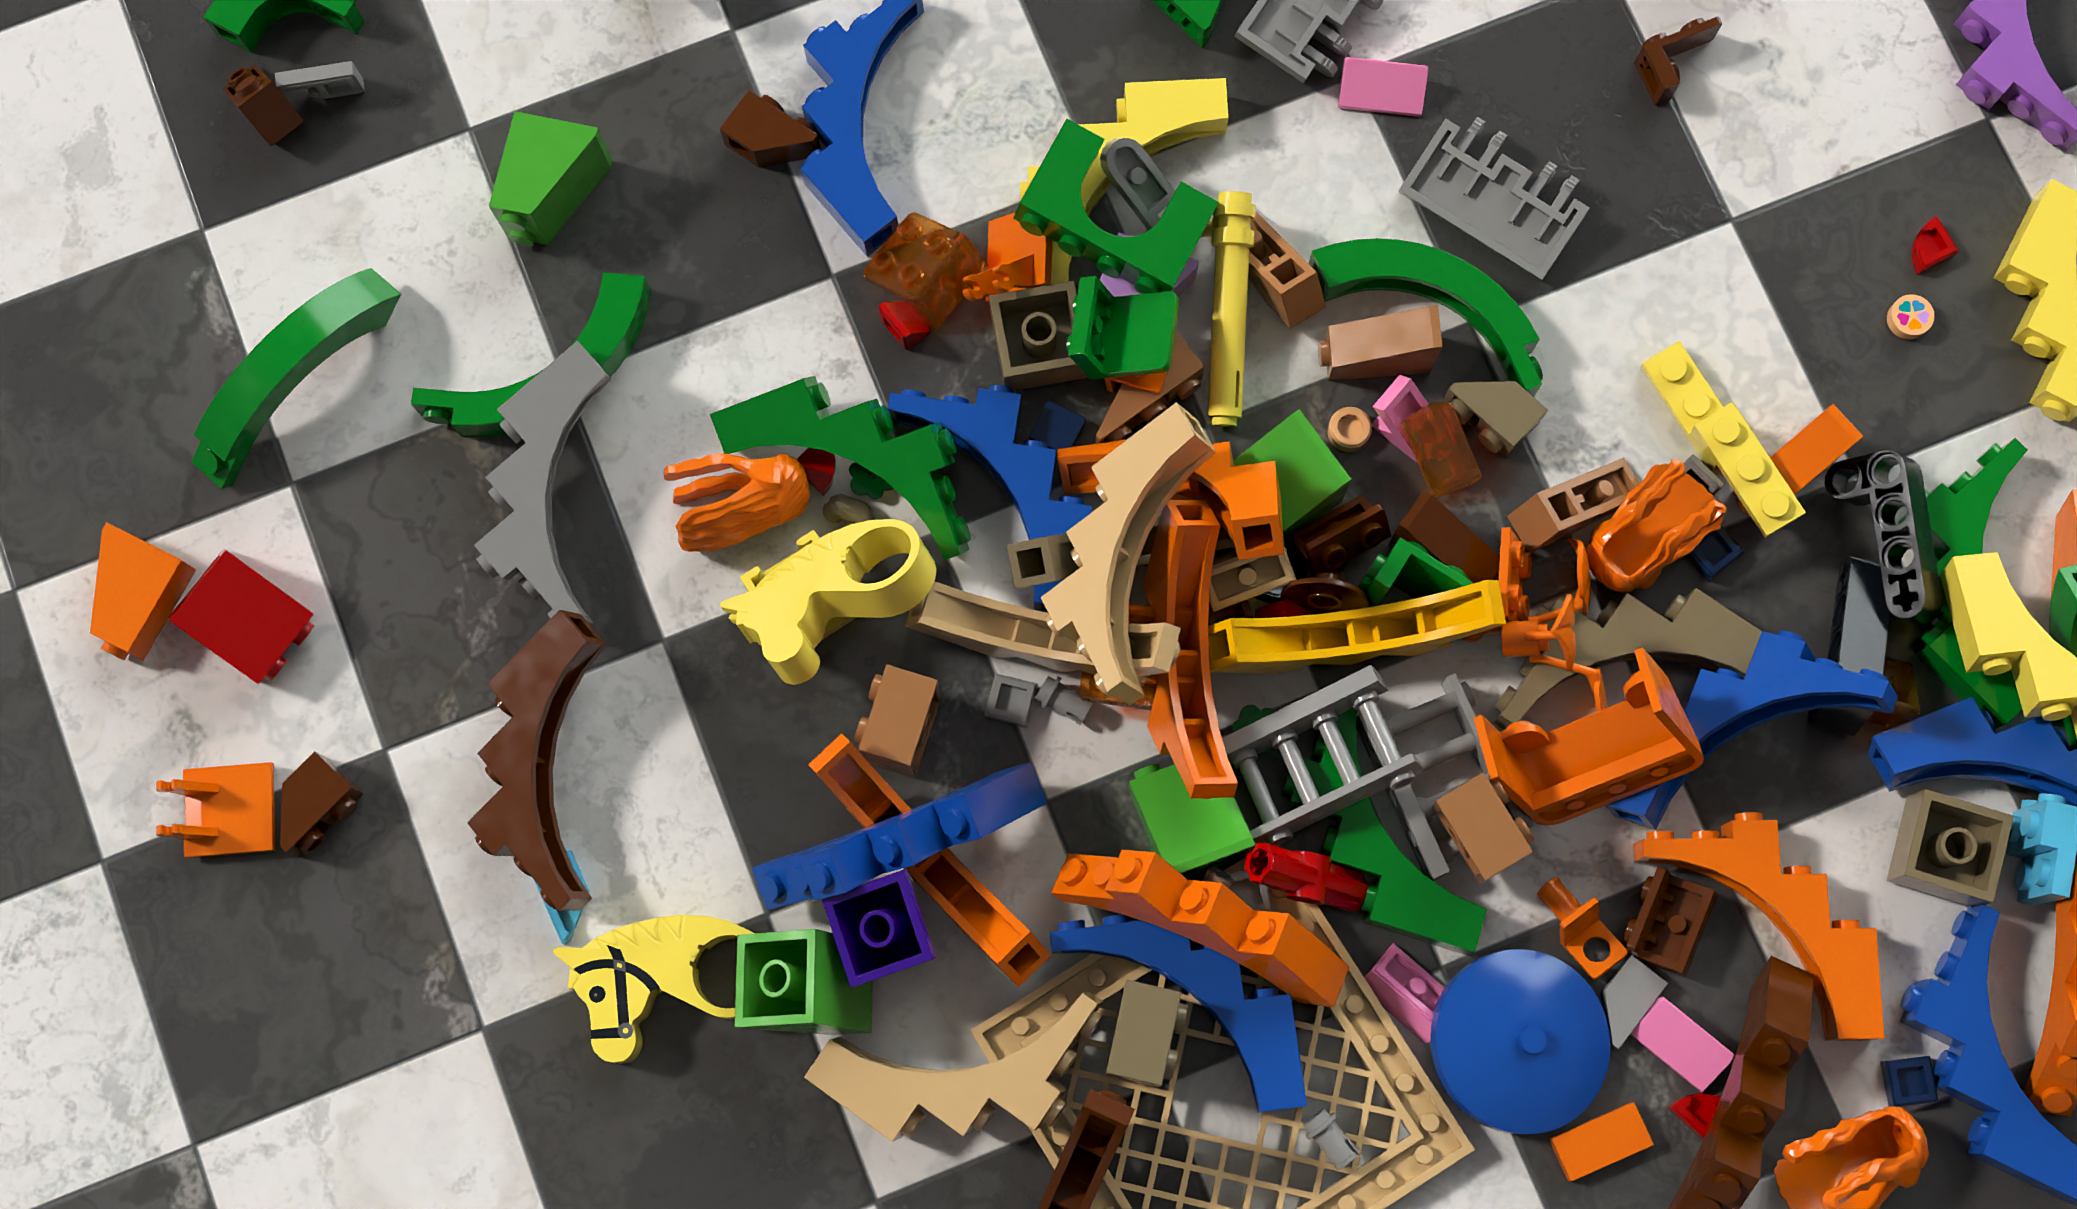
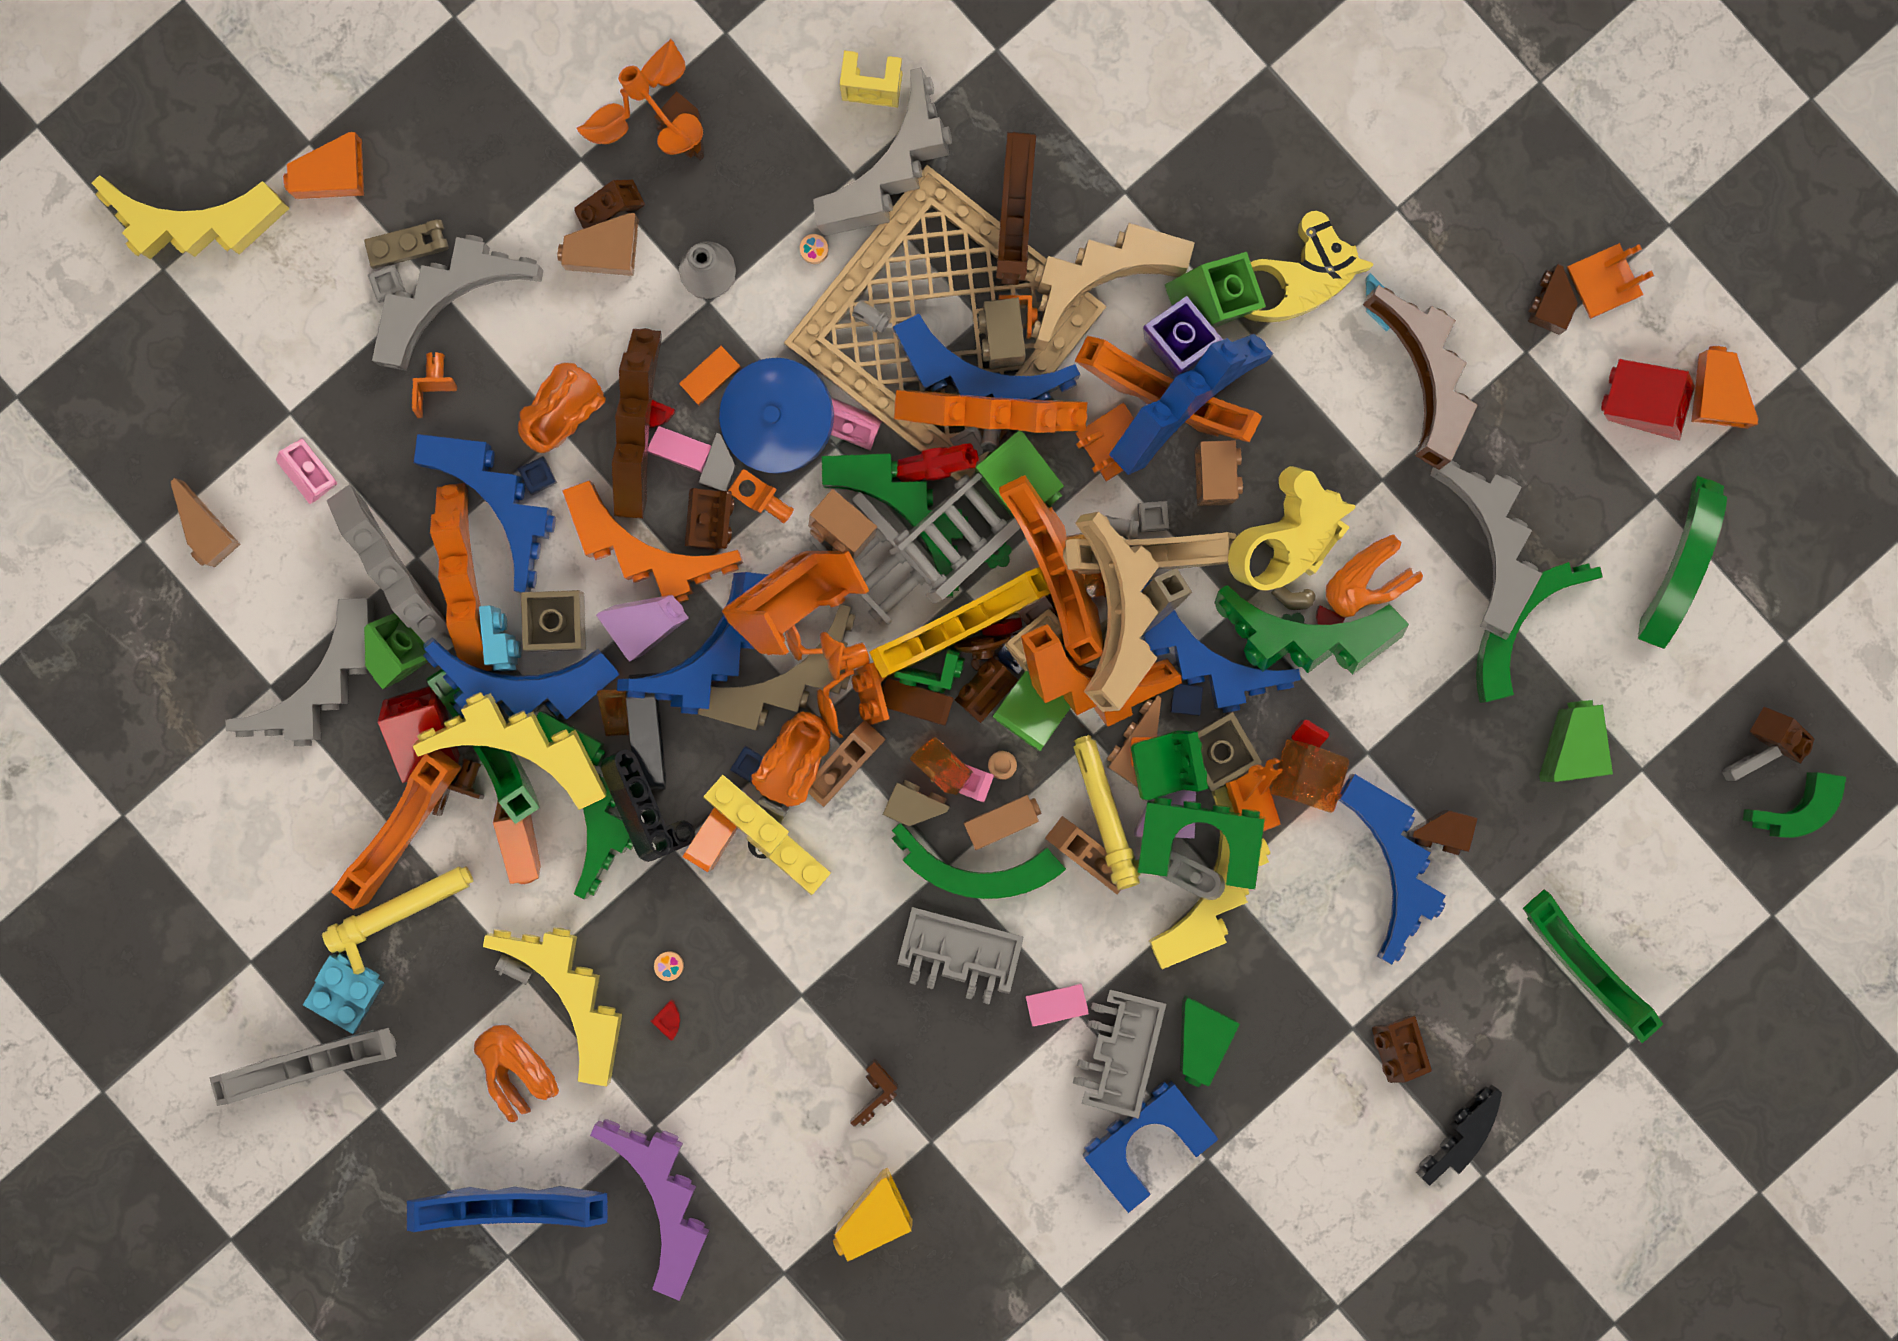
camera: 155 degrees right, 10 degrees up
none -> lavender slope [596,595,689,662]
none -> orange bracket [998,295,1038,339]
none -> orange plate [1075,402,1134,482]

